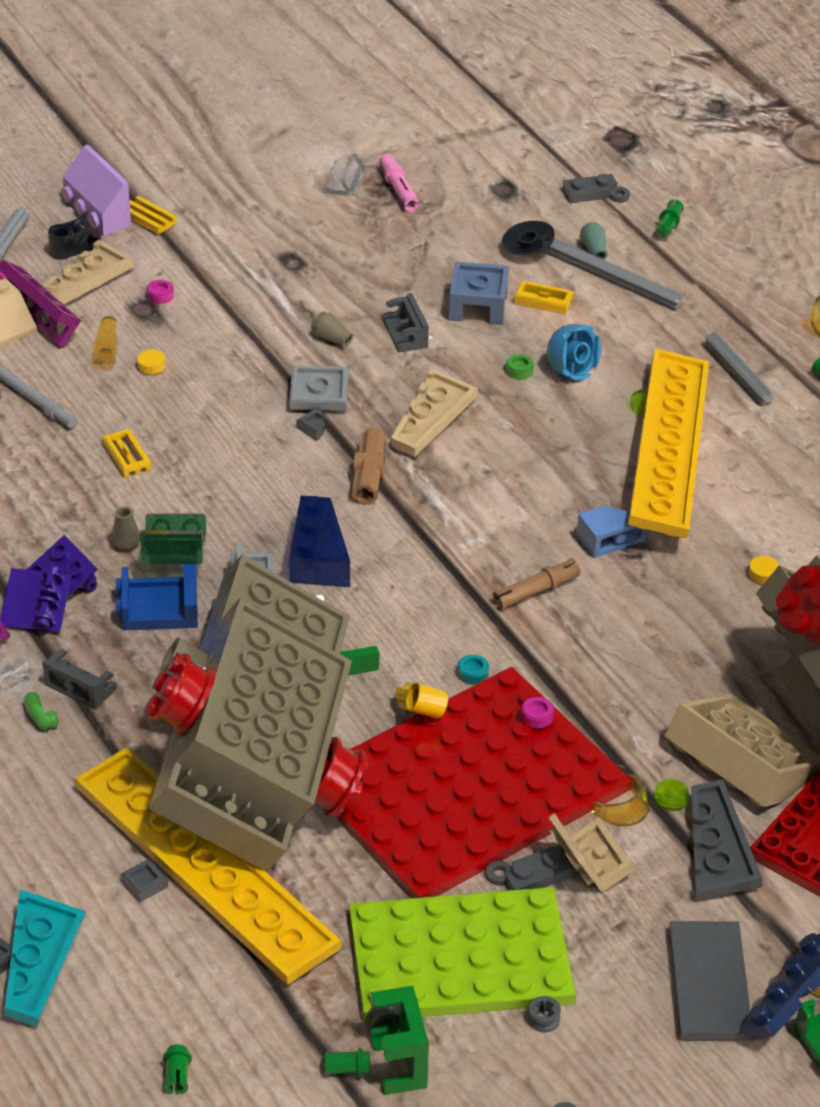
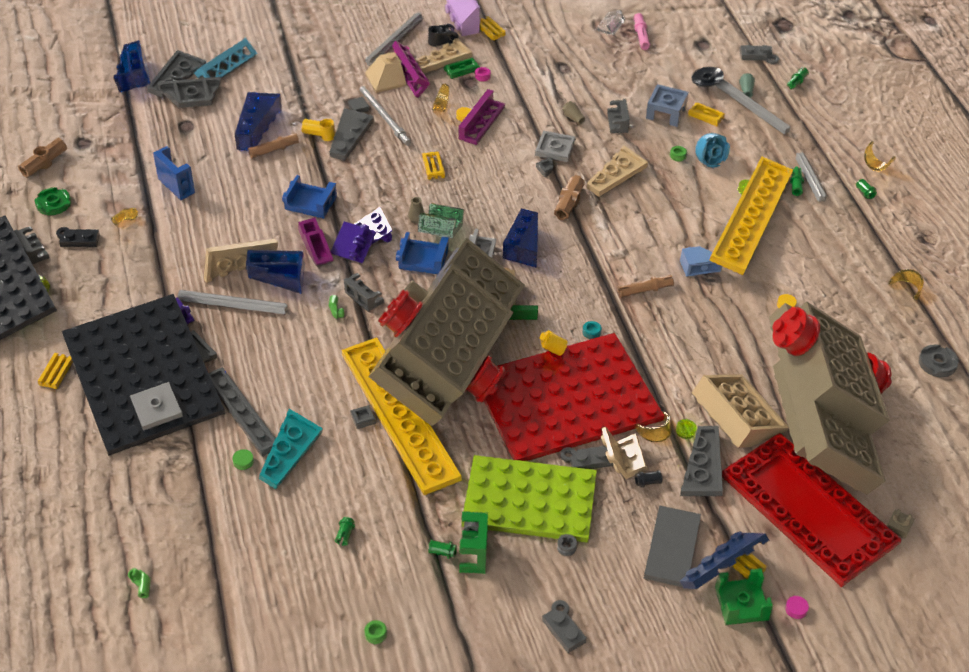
camera: 15 degrees right, 5 degrees up
dark pink tile [521,697,554,728] -> none
none -> green tile [444,58,480,79]
none -> magenta fence [458,89,505,145]
none -> black pin [634,470,662,488]
none -> green axle [790,166,804,196]

